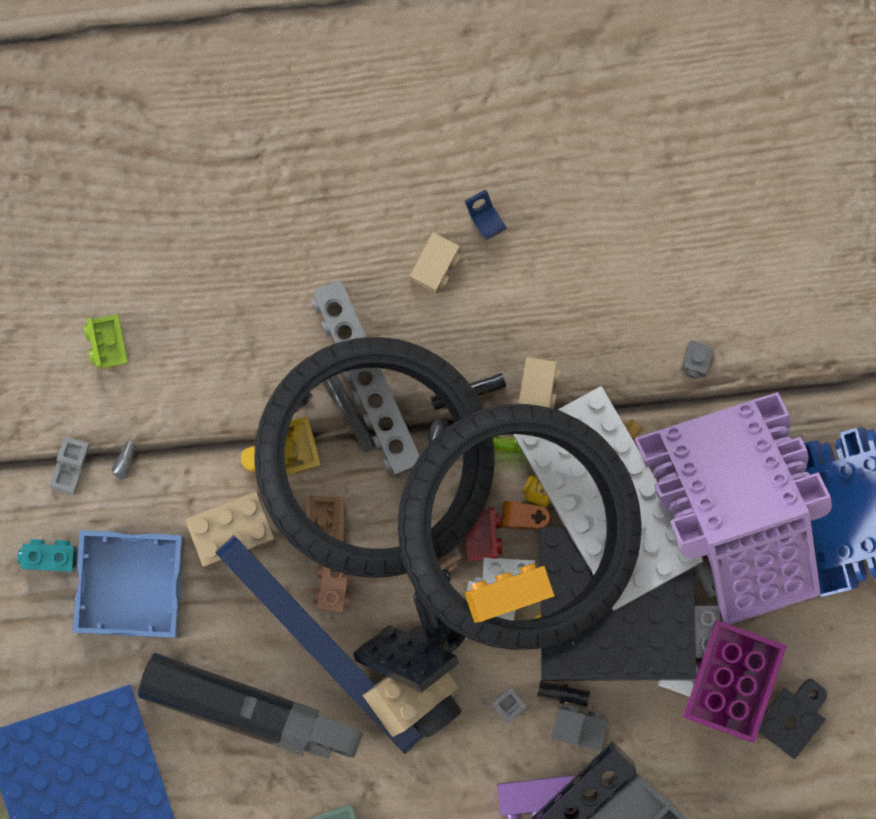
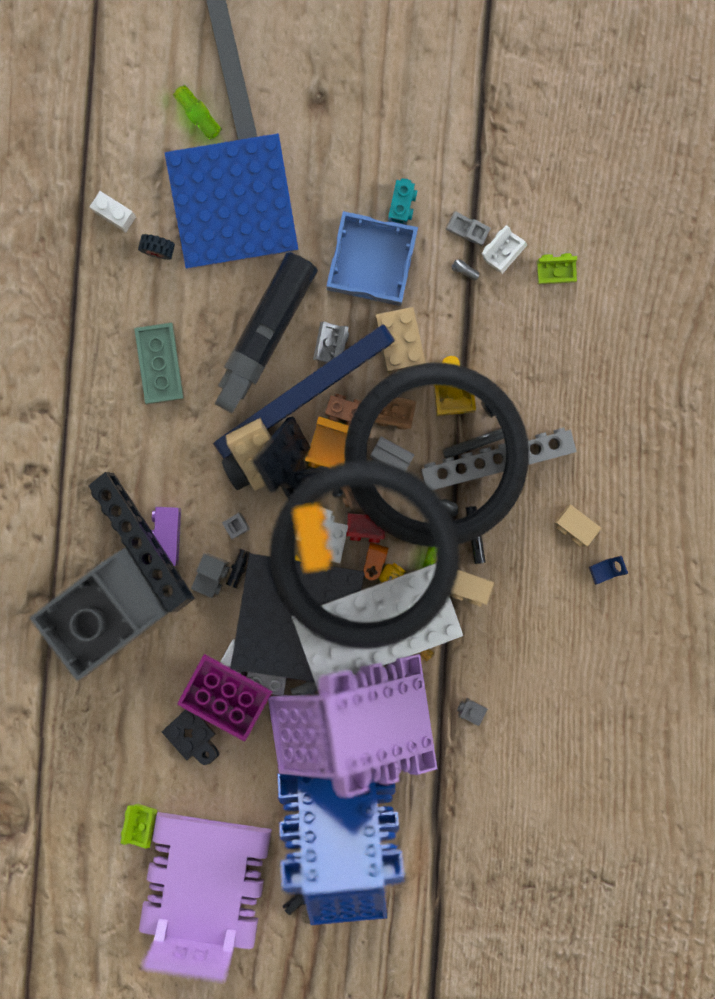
camera: 100 degrees right, 5 degrees up
none -> light orange panel [305,417,349,468]
none -> light grey bracket [313,322,349,363]
none -> light grey brick [370,437,414,470]
none -> white bracket [482,225,527,274]

